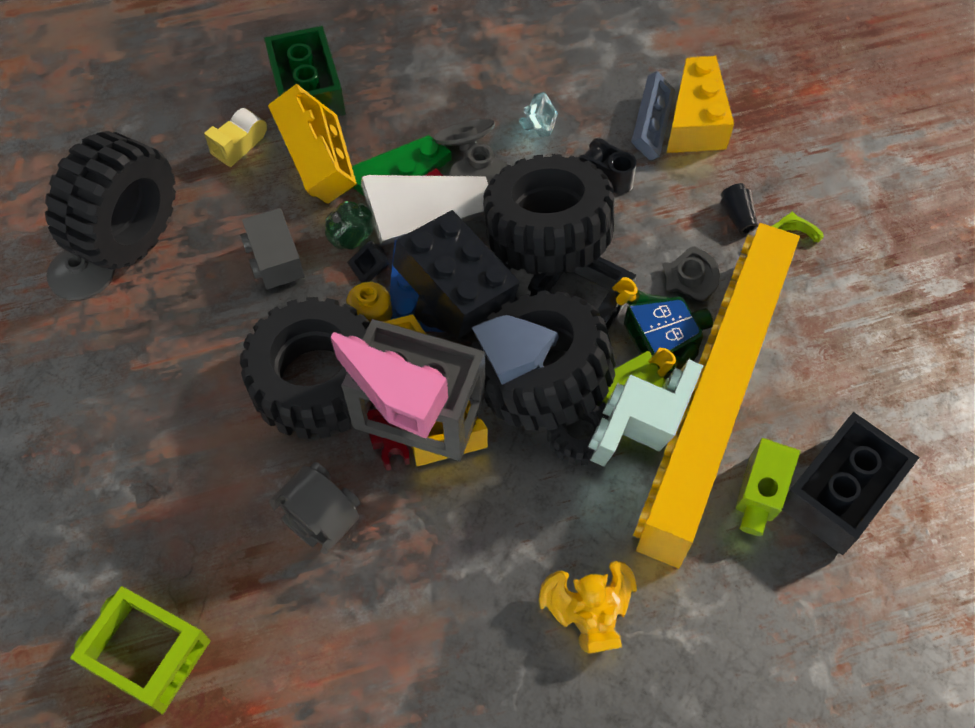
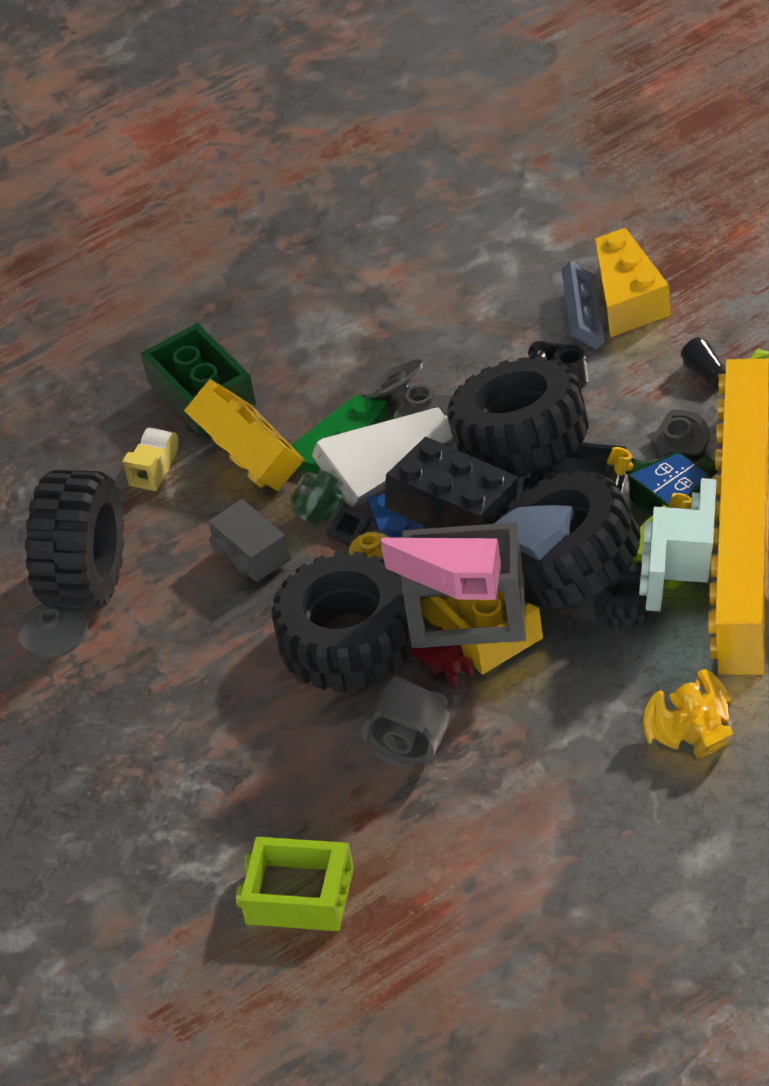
camera: 10 degrees left, 15 degrees down
clear light blue tile [519,92,558,138] -> none

